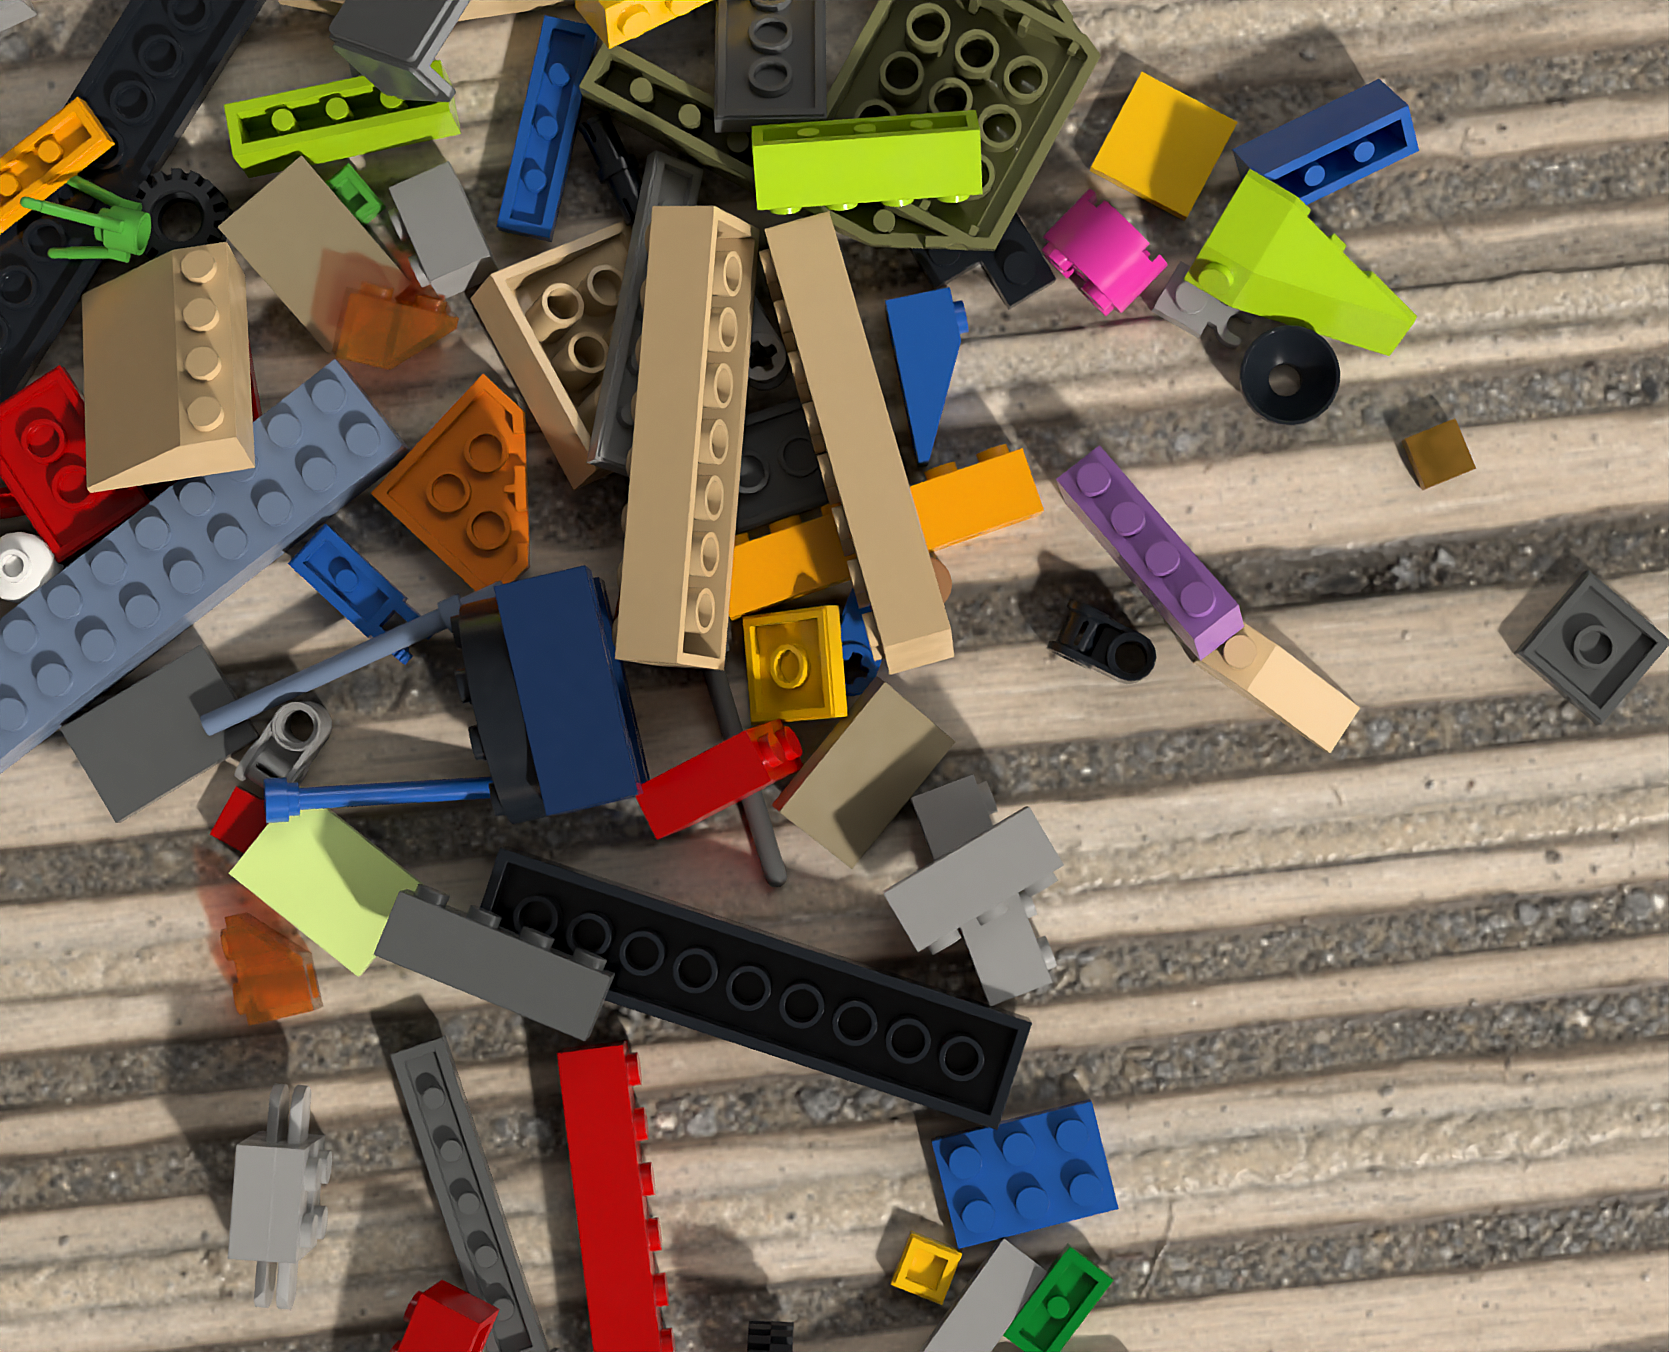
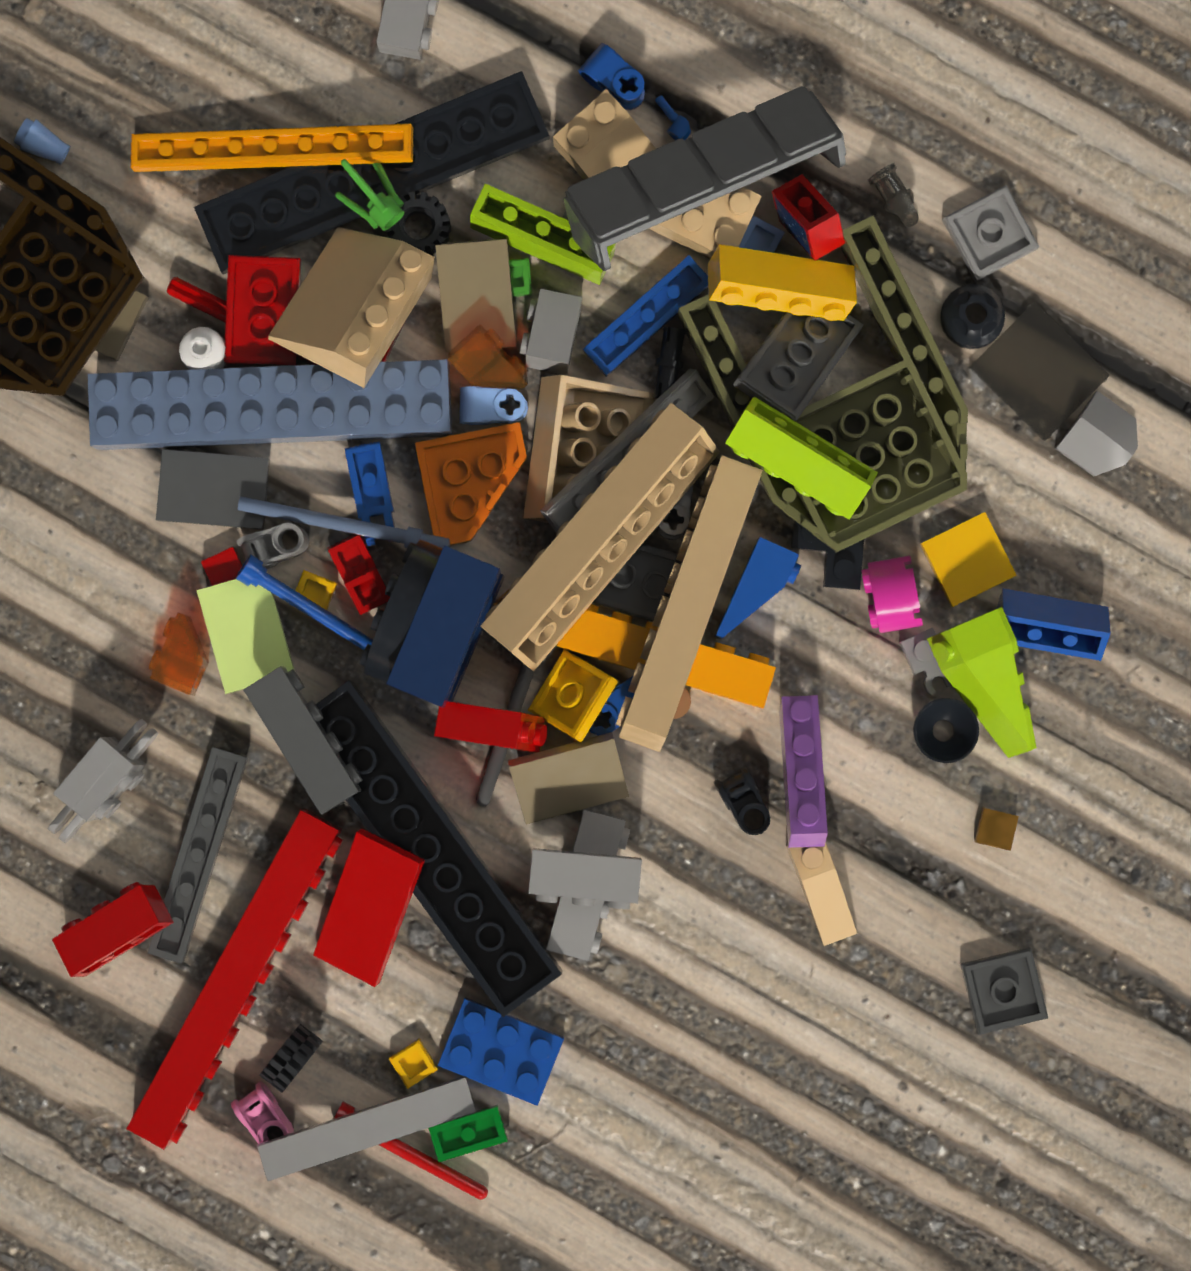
camera: 30 degrees right, 0 degrees up
none -> yellow tile [295,570,338,610]
none -> red tile [313,829,425,987]
none -> red slope [327,534,390,615]
none -> light blue piece [459,386,528,425]

